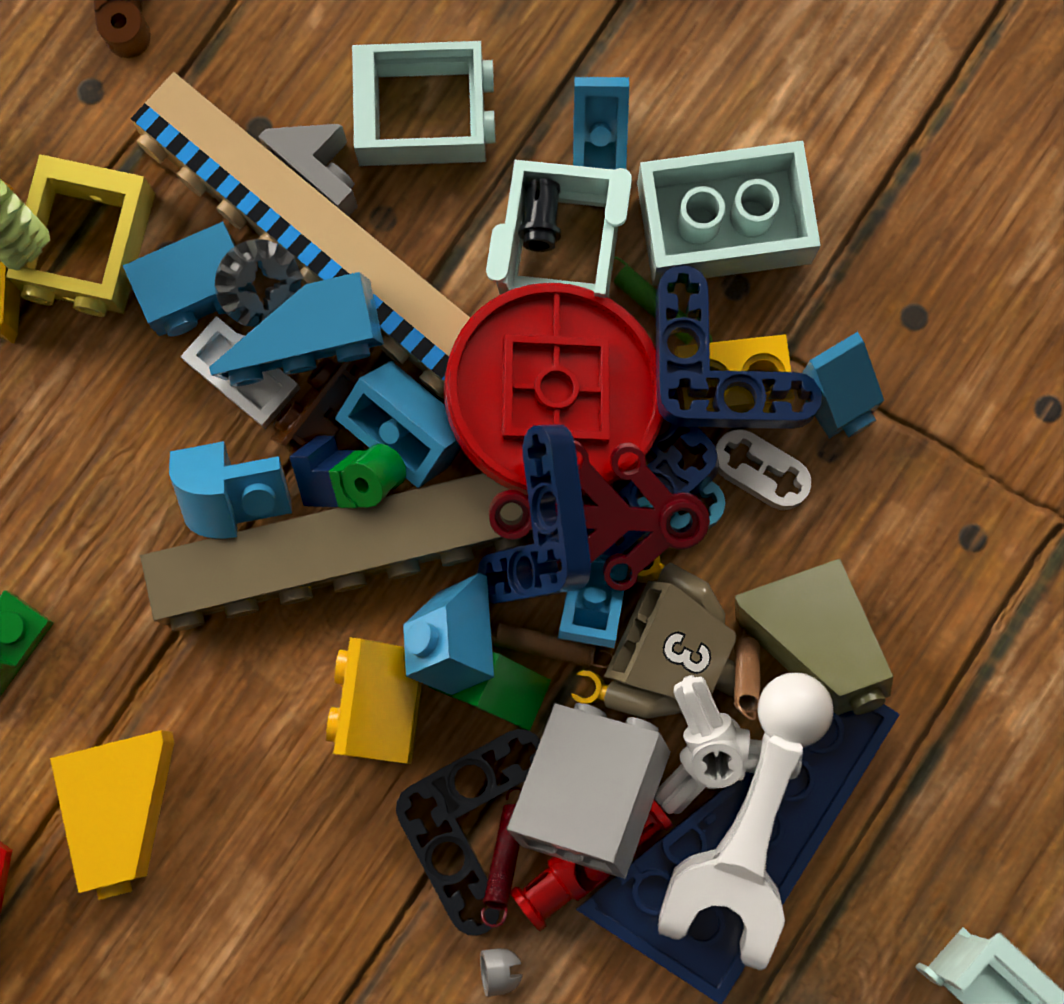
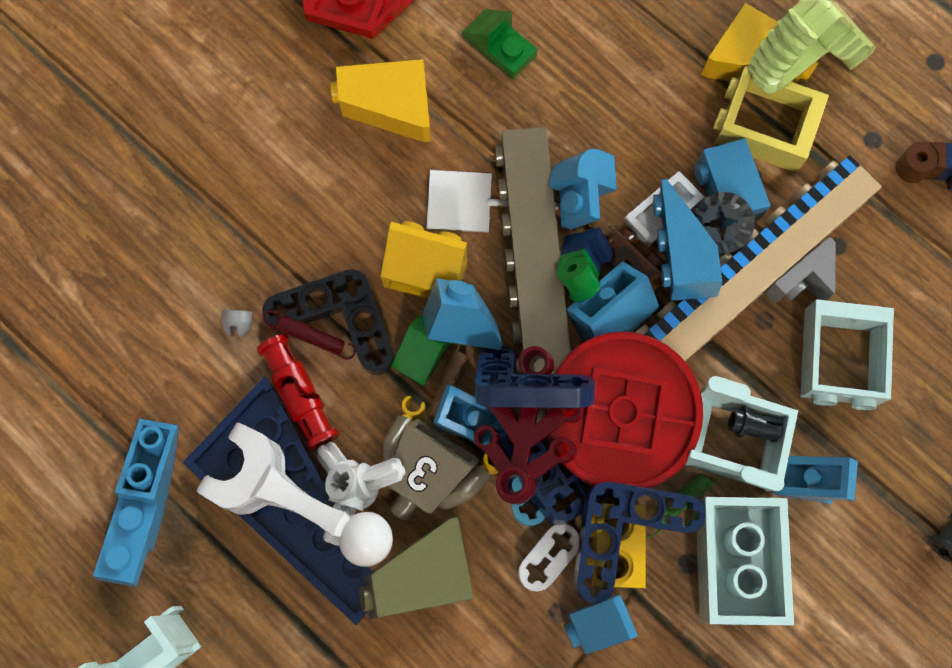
camera: 95 degrees right, 5 degrees down
light grey brick [507,703,671,879] -> none
medium nougat piece [734,629,760,720] -> none
none -> white piece [426,170,559,233]

